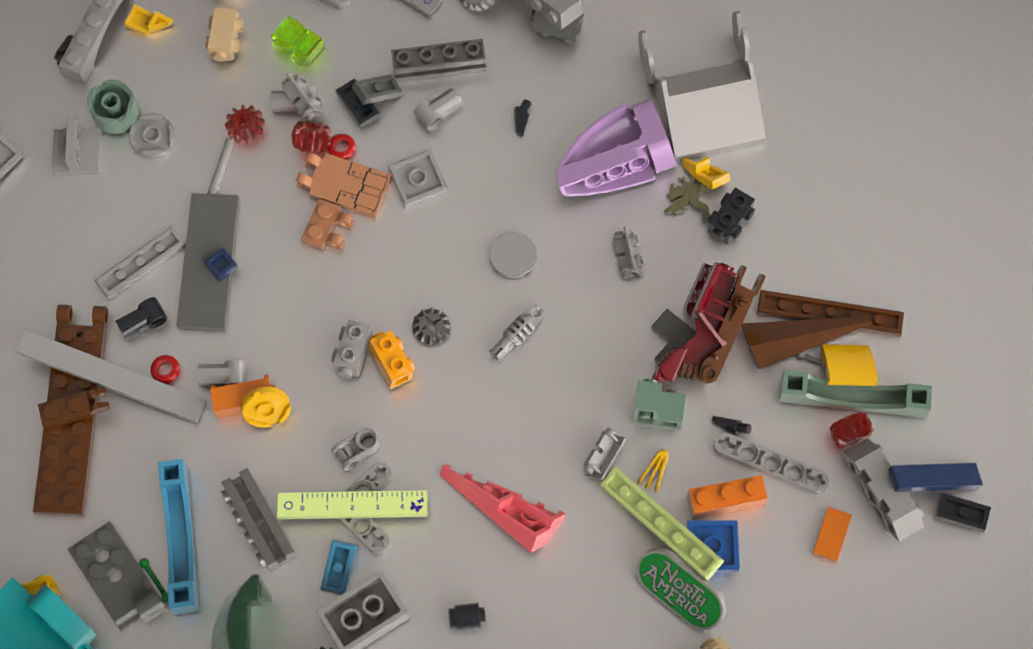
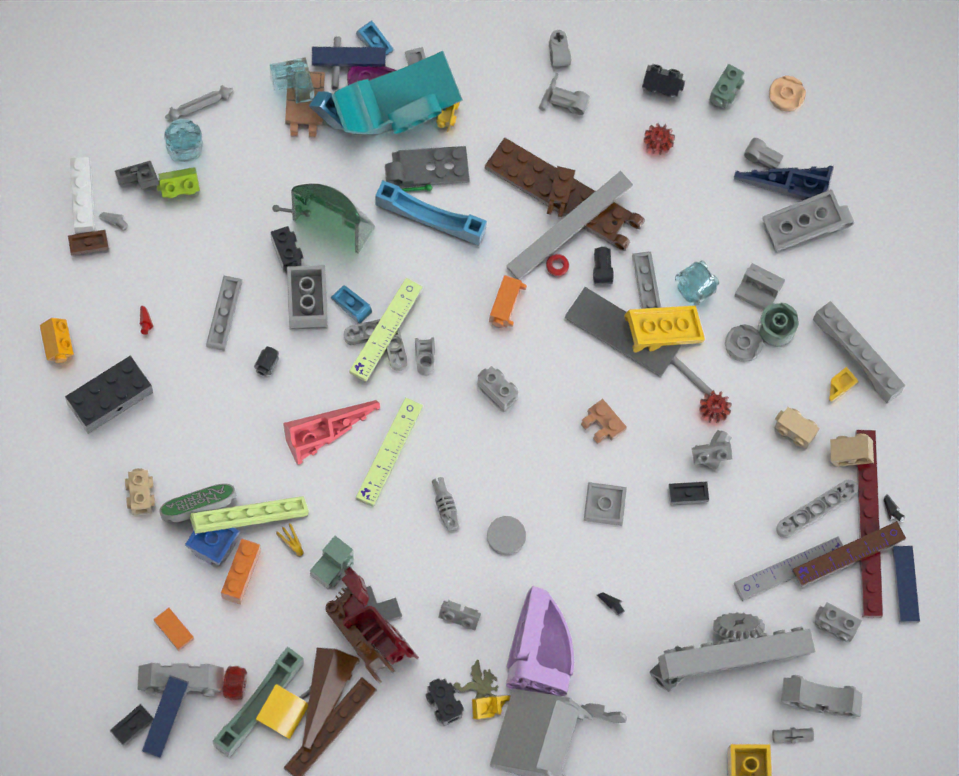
camera: 110 degrees right, 0 degrees up
black bar [54,34,73,65] -> none
light grey piece [197,360,246,386] -> none
dark blue tile [204,248,239,282] -> none
flat silver brick [221,468,297,572] -> none
yellow tile [241,387,291,428] -> none
clear neon green brick [271,16,326,67] -> none
clear red gear [291,120,331,154] -> none
nougat tile [295,152,392,219] -> none
red piece [327,134,356,160] -> none
dark grey plate [352,74,403,105] -> none
light orange brick [368,331,415,389] -> none
flat silver brick [391,39,486,83] -> none
dark grey gear [412,307,450,345] -> none
light grey piece [413,88,463,131] -> none
light grey hinge [583,428,626,480] -> none
black bar [711,416,752,435] -> none
light grey beam [713,433,829,495] -> none
none -> yellowish green tile [356,397,423,507]
none -> yellow hinge [624,305,705,352]
none -> clear light blue brick [675,260,719,305]

